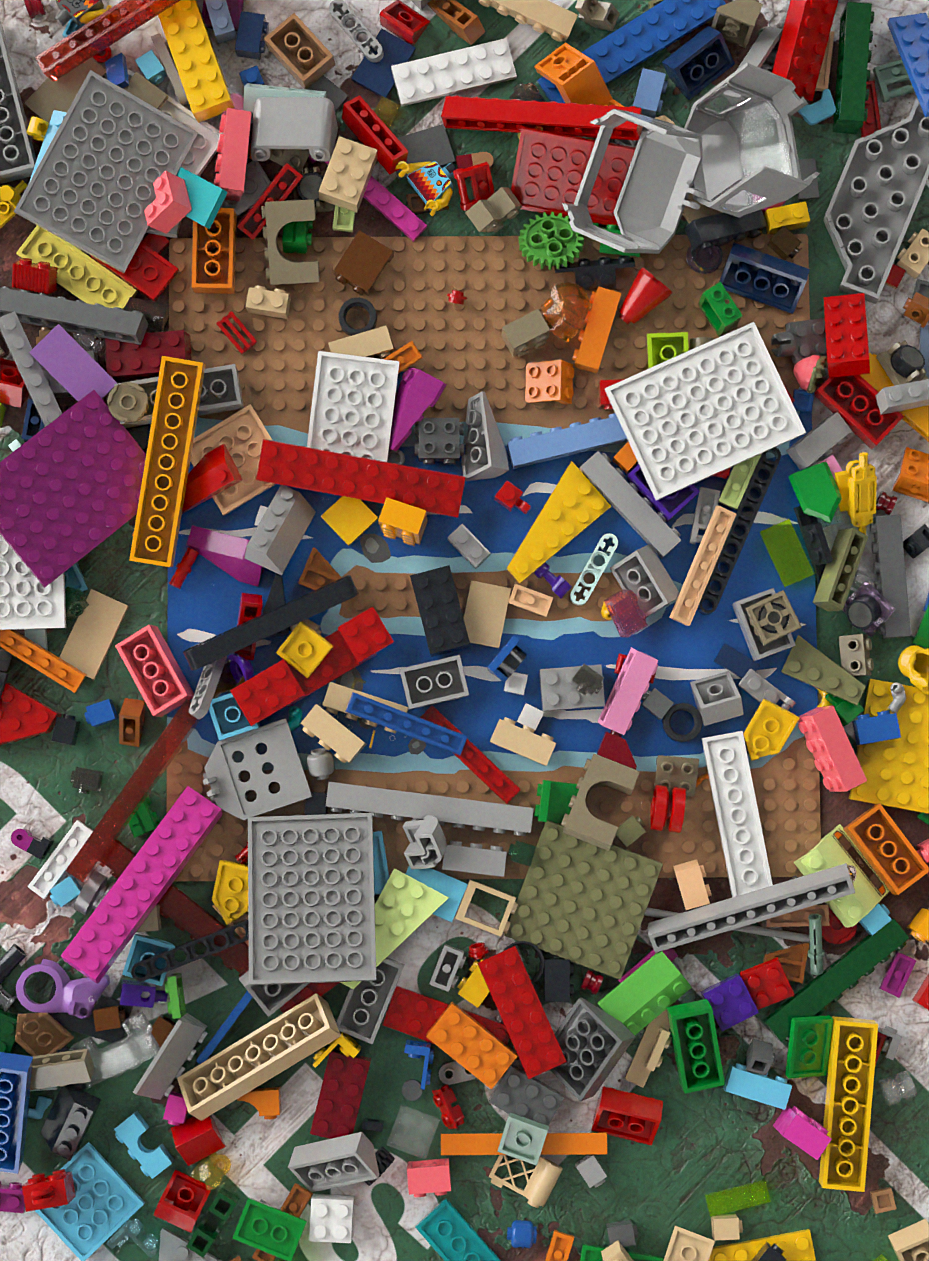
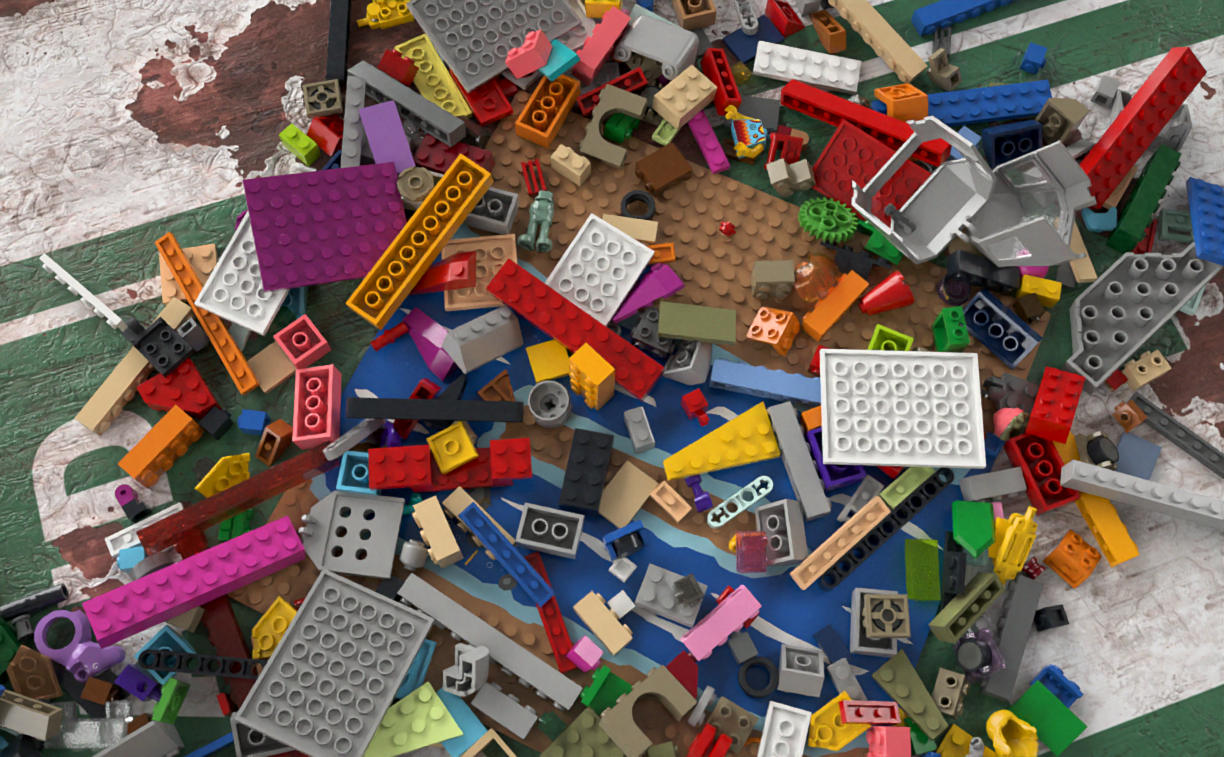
camera: 25 degrees right, 15 degrees down
none -> orange brick [118,405,204,489]
none -> yellow tile [195,453,250,510]
none -> red tile [216,692,236,717]
none -> coral brick [273,314,331,369]
none -> sand green piece [517,190,554,253]
none -> light grey wheel [528,380,572,429]
none -> brick [566,635,604,673]
none -> olive tile [658,301,736,346]
none -> light grey plate [687,685,717,727]
none -> hinge [838,700,901,725]
none -> dark grey axle [884,203,916,234]
none -> tan tile [1055,220,1097,283]

